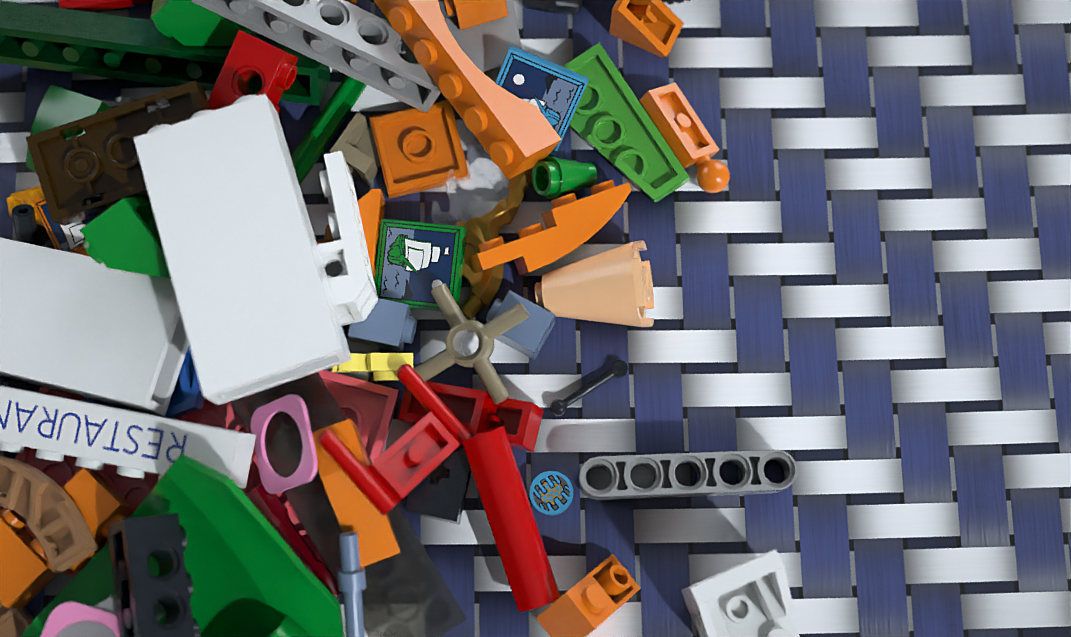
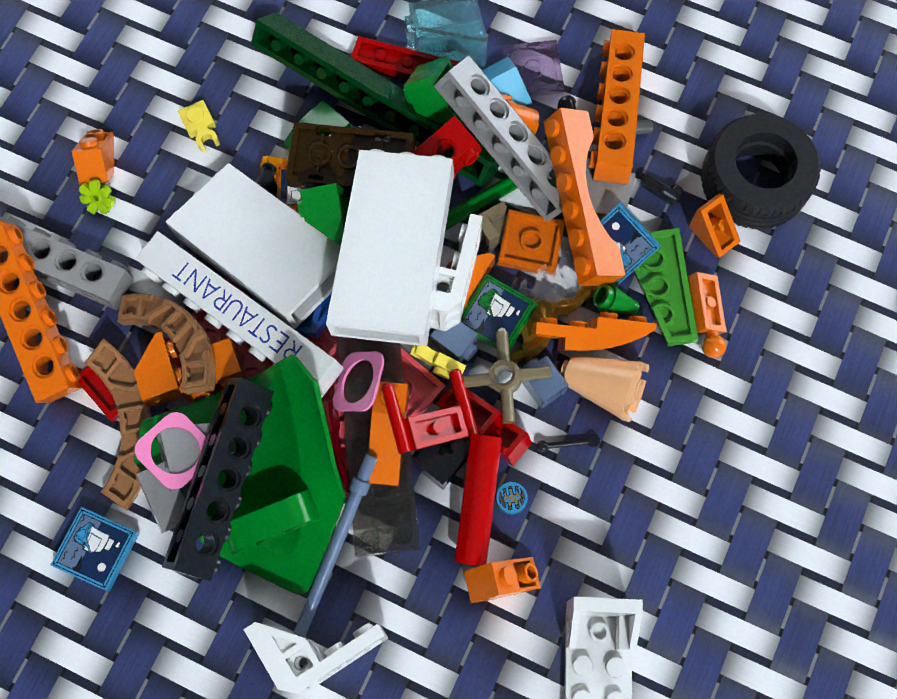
camera: 25 degrees right, 5 degrees down
light grey beam [578,450,798,500] -> none

